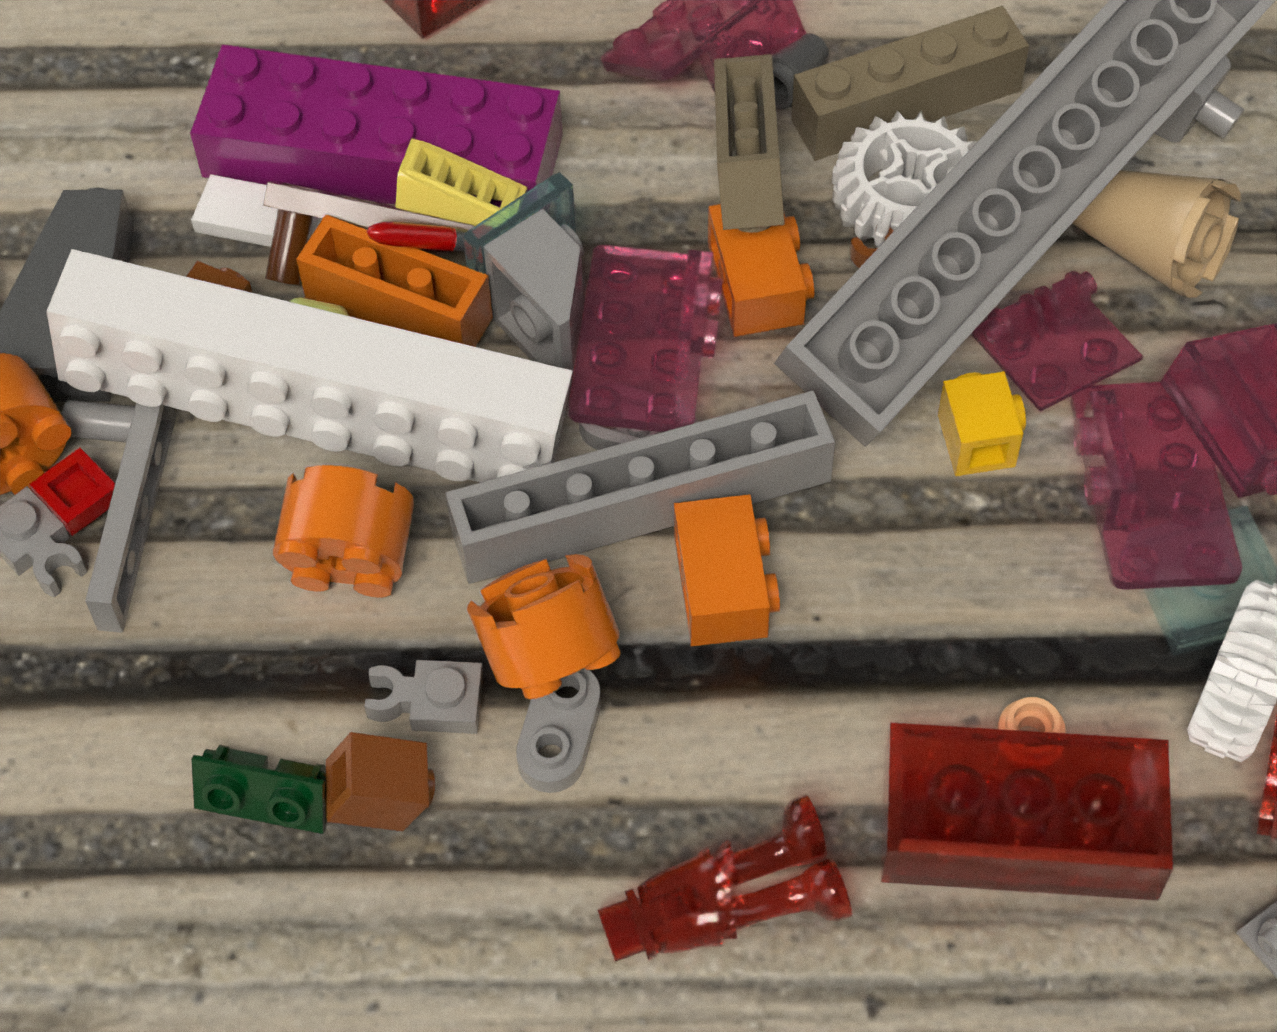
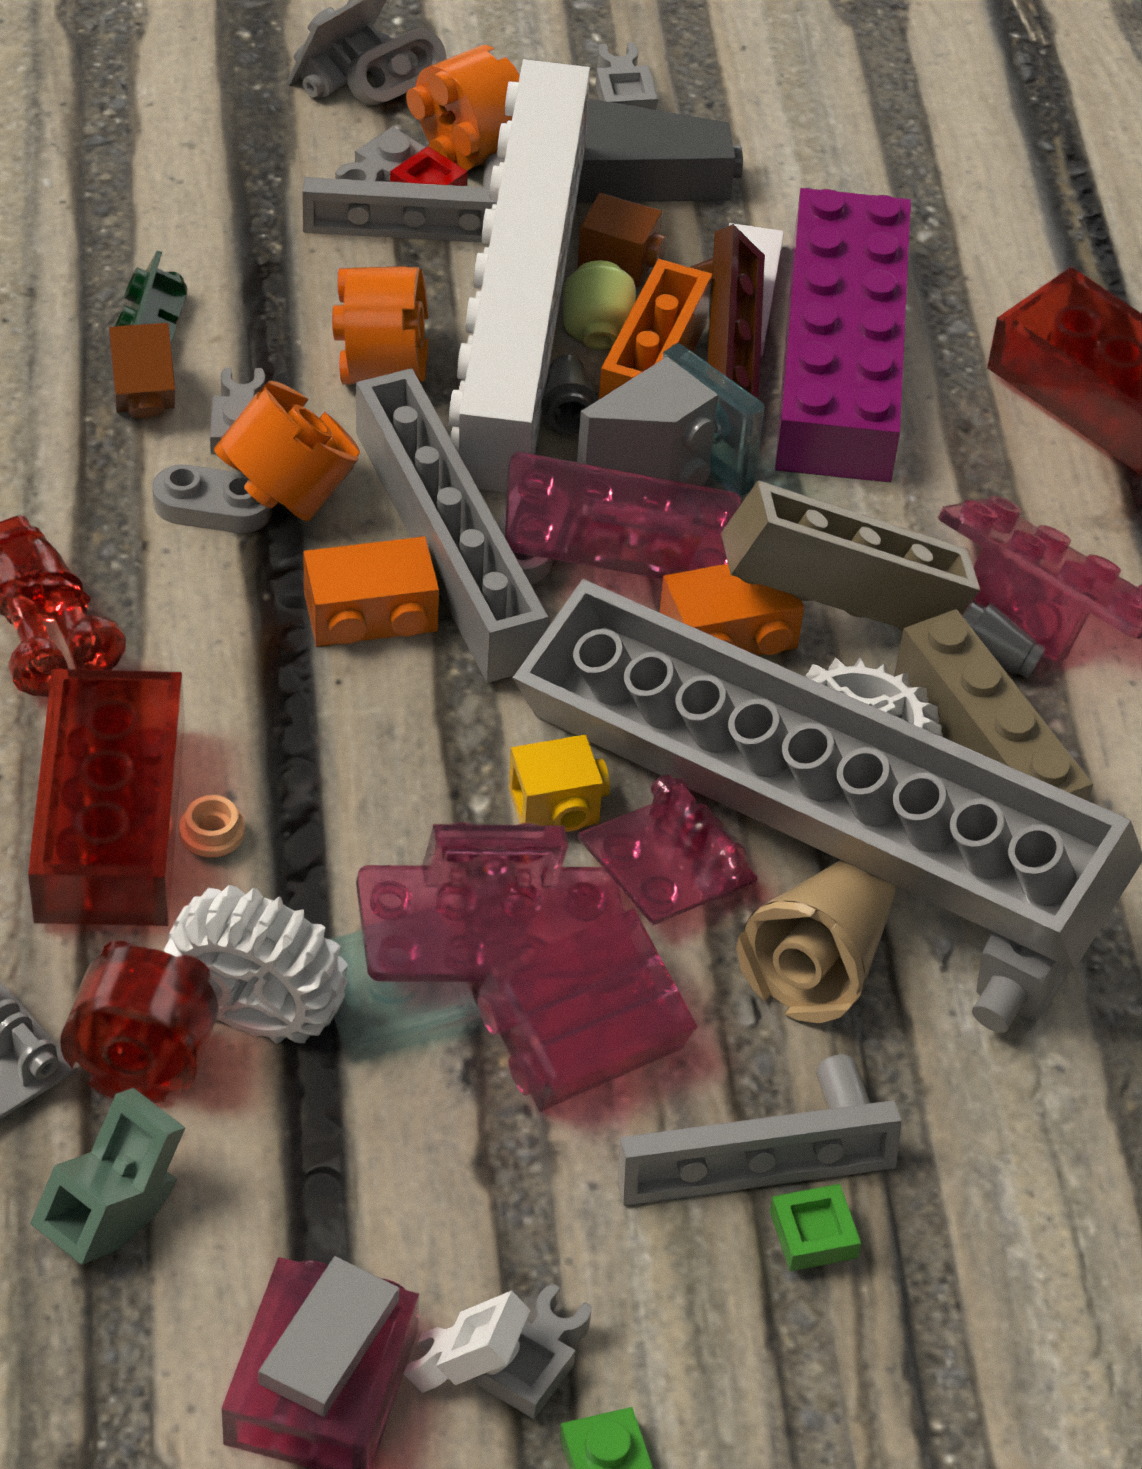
camera: 80 degrees right, 10 degrees down
red piece [367,222,501,255] -> none
light yellow slope [395,139,527,232] -> none

